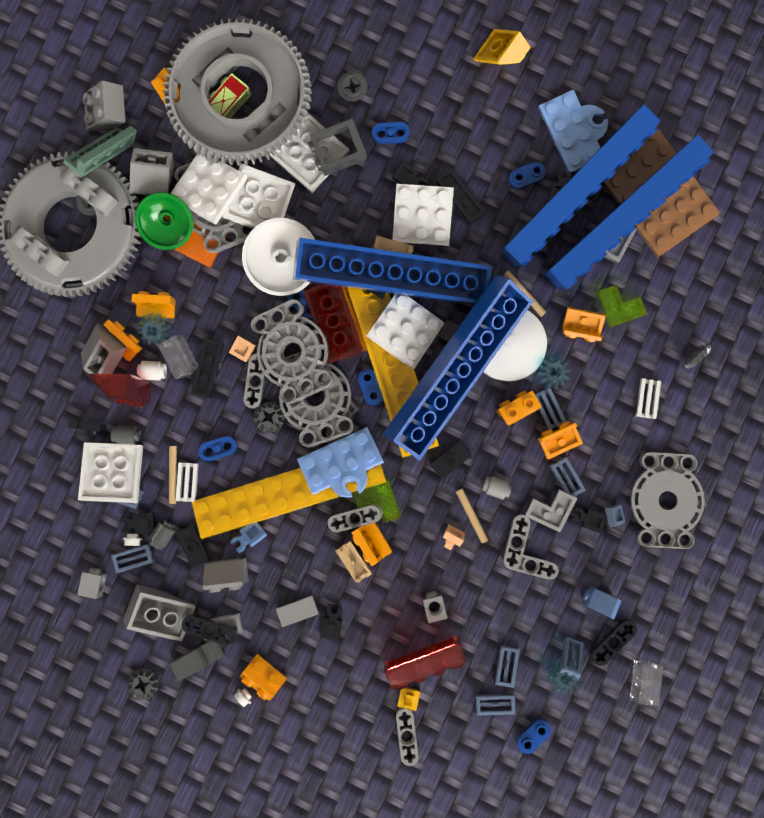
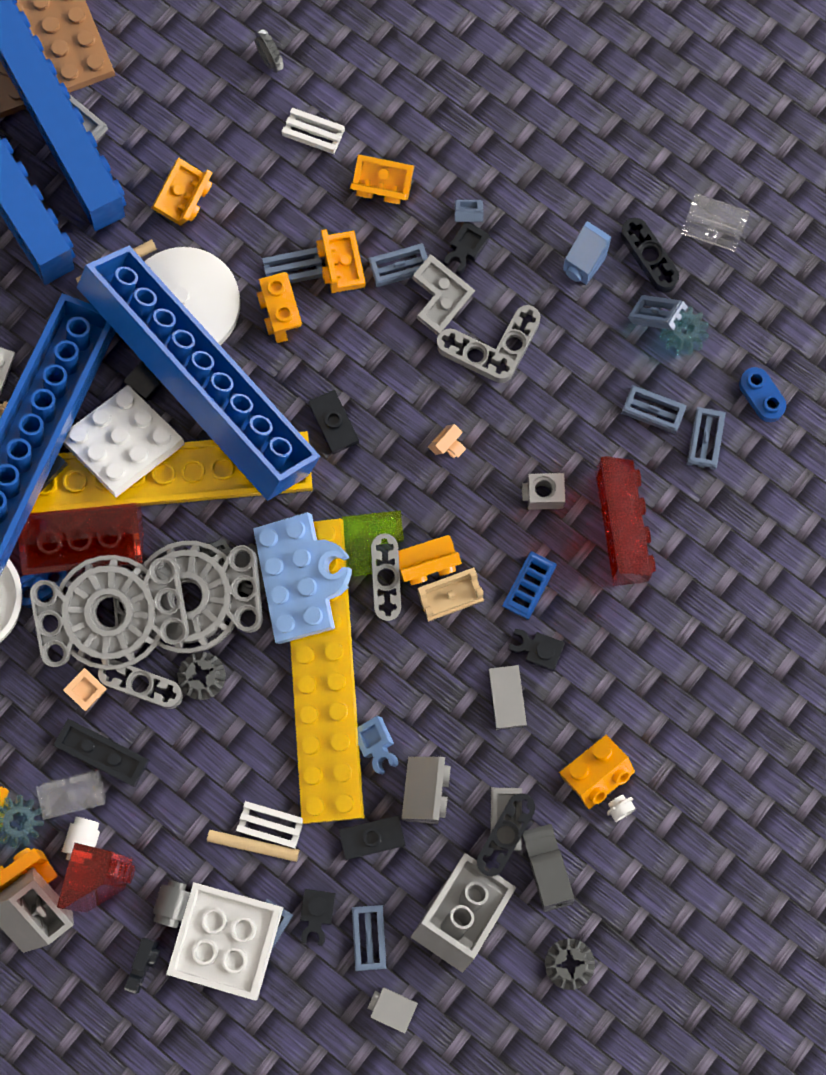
camera: 80 degrees left, 10 degrees down
white plate [123,534,142,546] -> none
dark grey brick [149,520,176,550] -> none
blue plate [198,436,237,461] -> none
blue plate [358,369,383,406] -> none
light grey beam [396,707,418,766] -> none
yellow tile [397,686,420,711] -> none
tan bar [456,489,488,543] -> none
light grey brick [482,476,512,500] -> none
clear light blue gear [537,356,570,389] -> none
clear neon green plate [597,285,647,328] -> none
light grey piece [630,452,705,549] -> none
none -> light orange bracket [350,154,414,204]
none -> blue slope [502,551,557,620]

